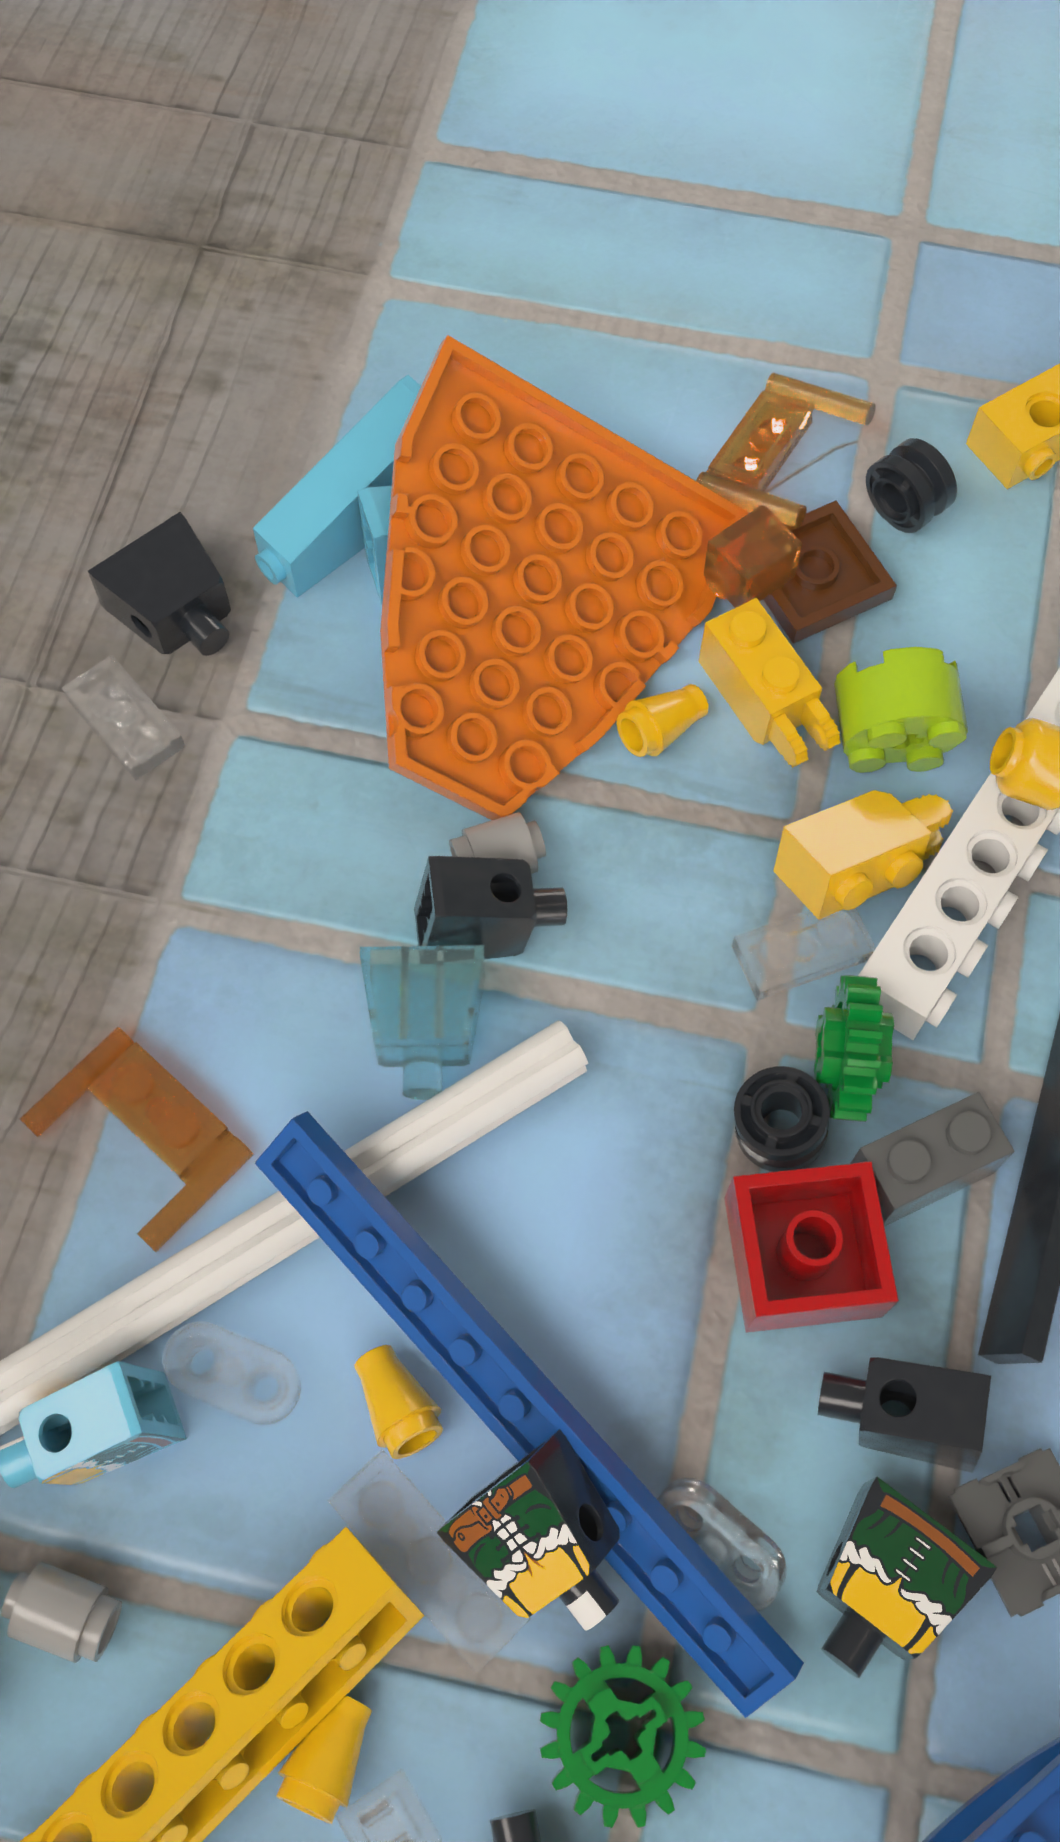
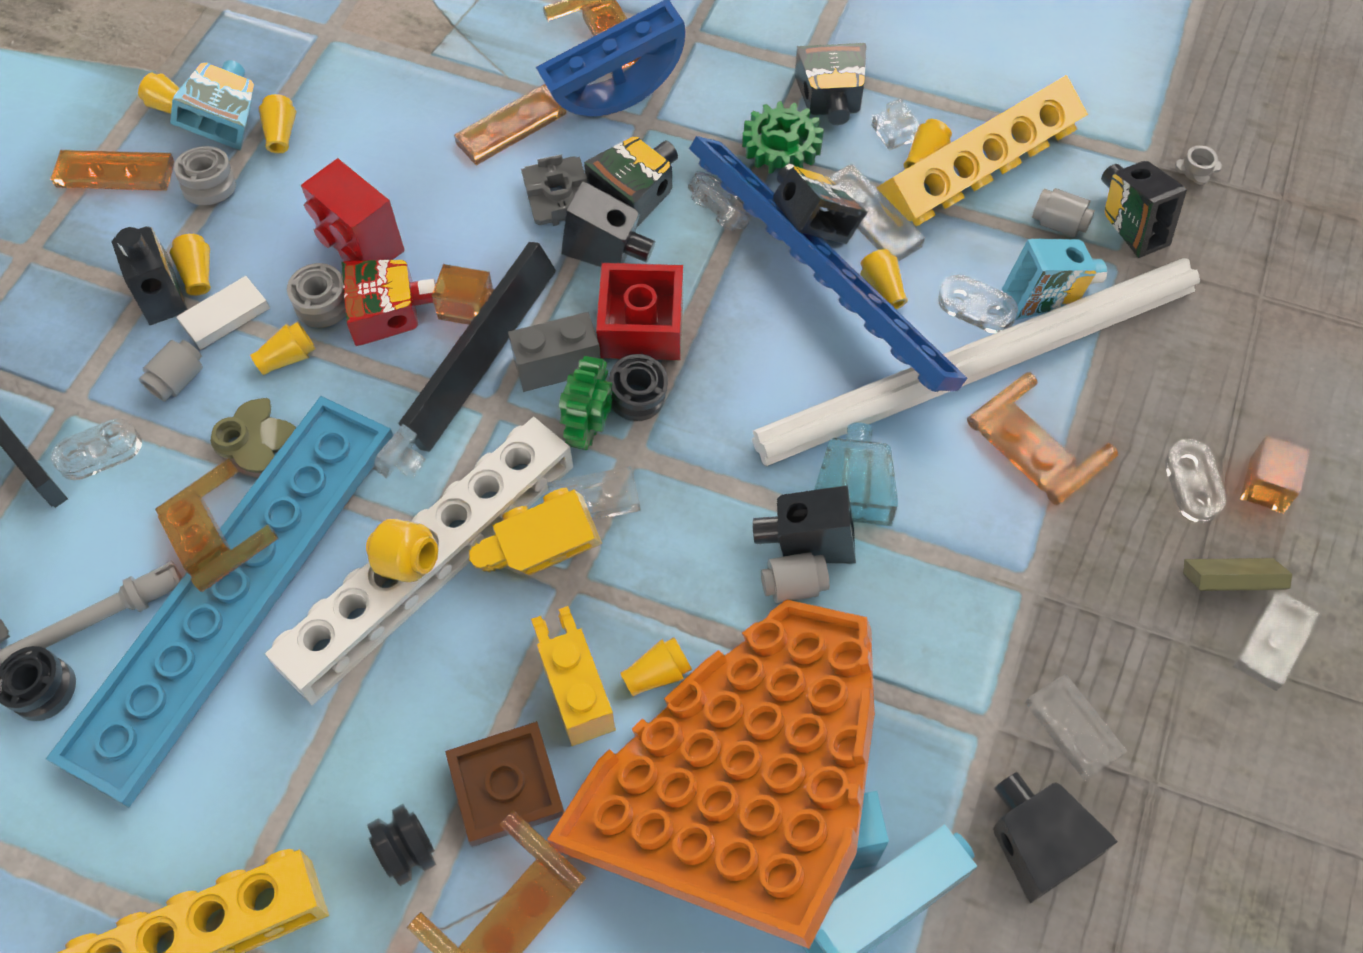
camera: 170 degrees left, 5 degrees down
clear orange brick [703,504,802,608] -> none
lime brick [834,647,968,773] -> none

